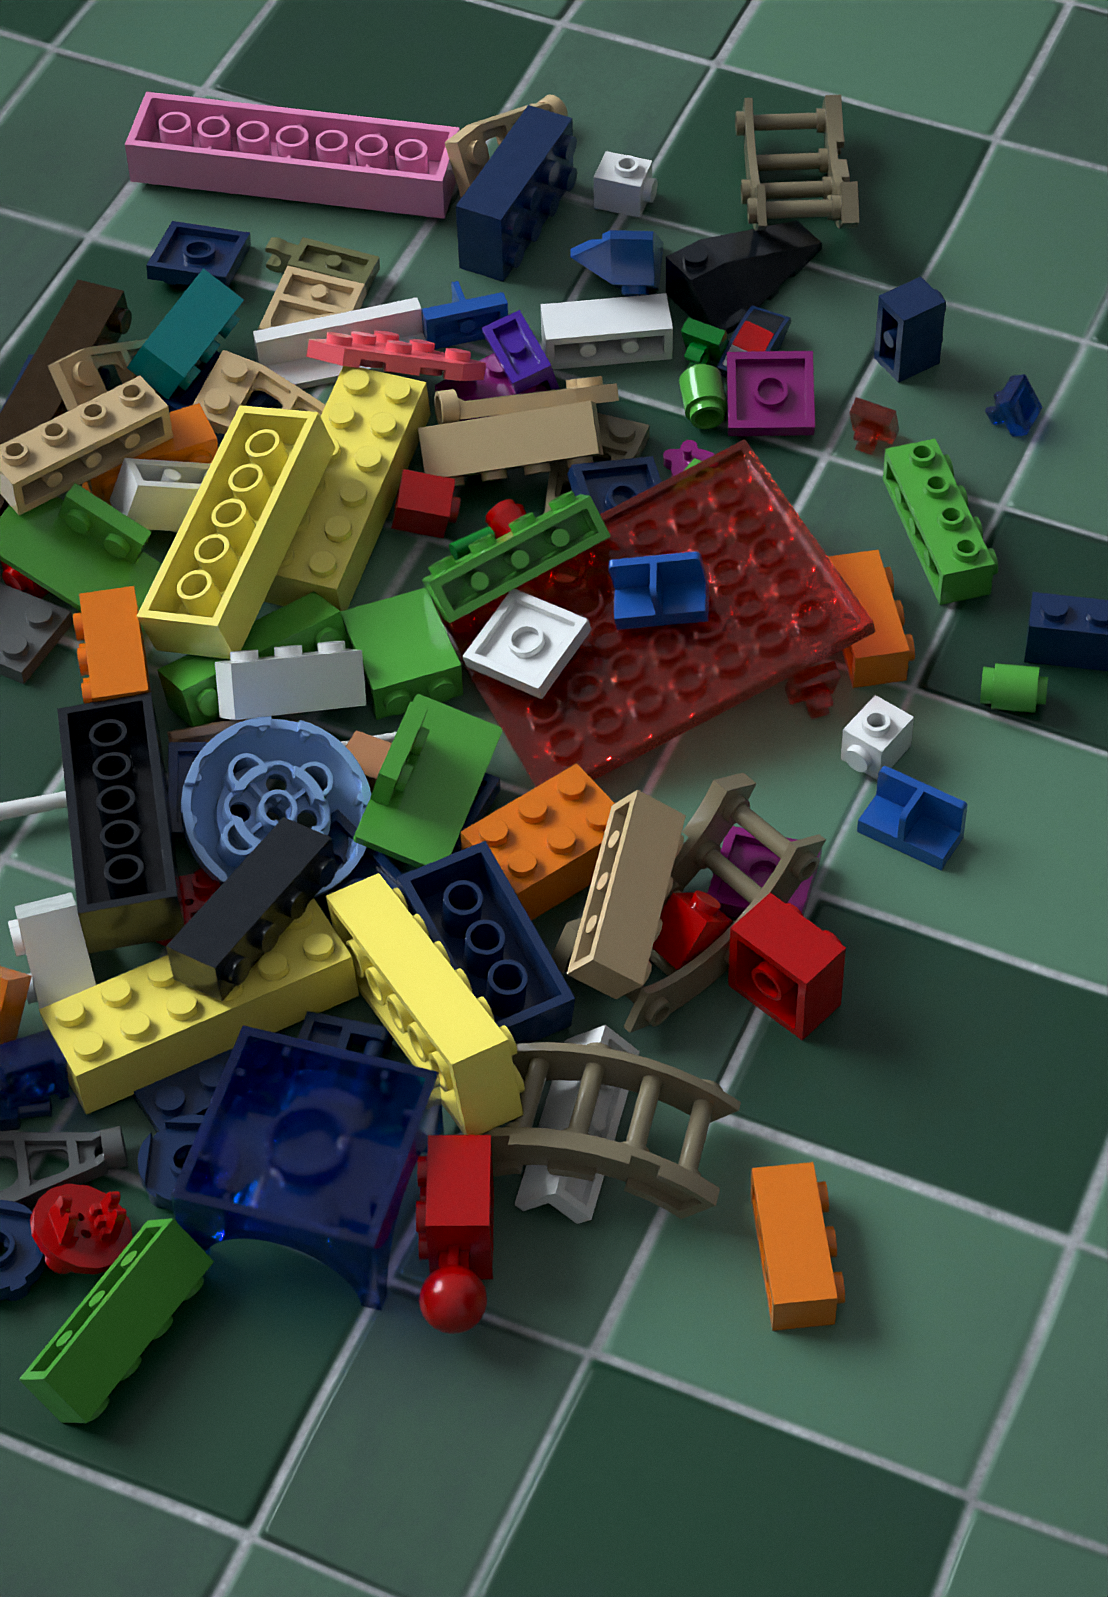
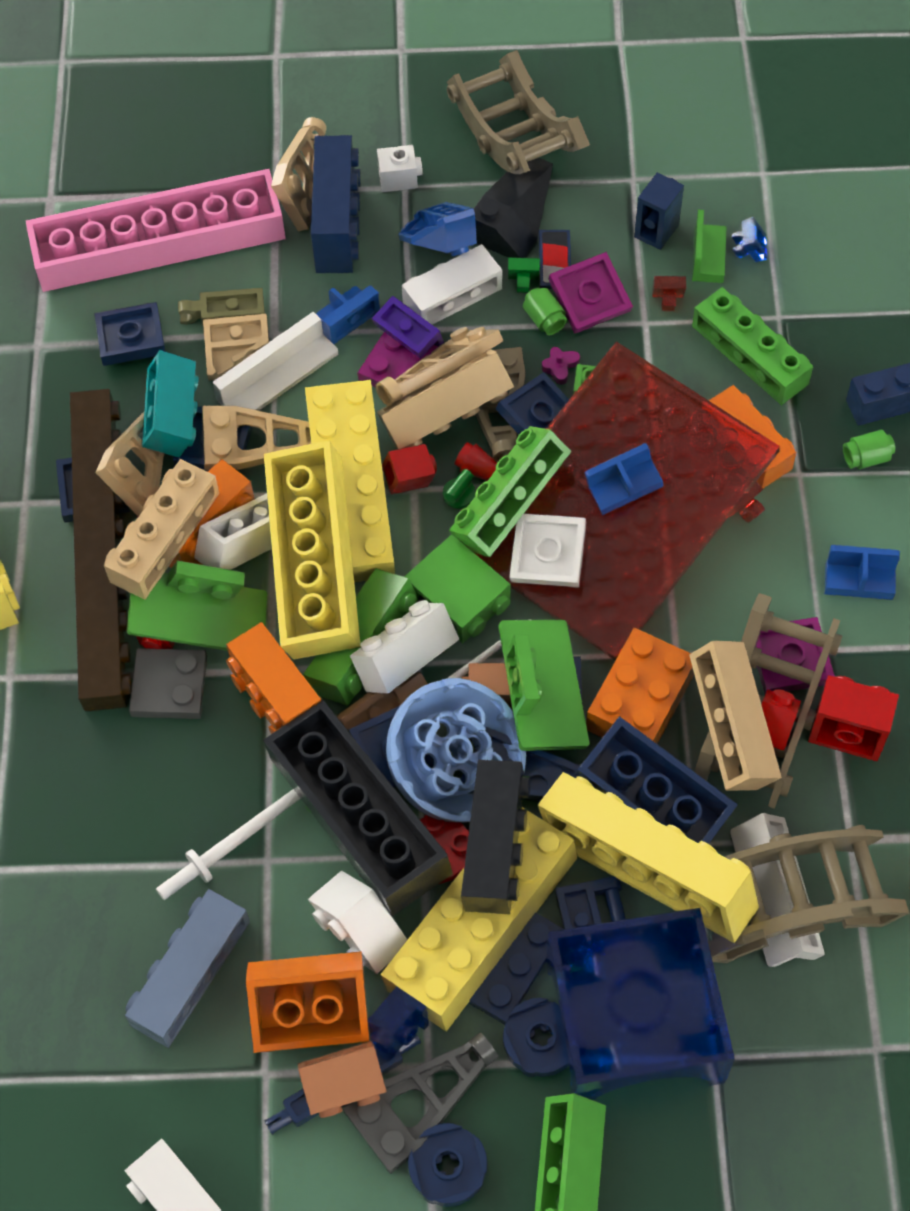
camera: 25 degrees left, 10 degrees up
red plate [30,1184,133,1275] -> none
coral plate [306,331,486,381] -> none
red brick [416,1135,494,1334] -> none
white brick [841,695,914,780] -> none
none -> bright green panel [692,209,727,283]

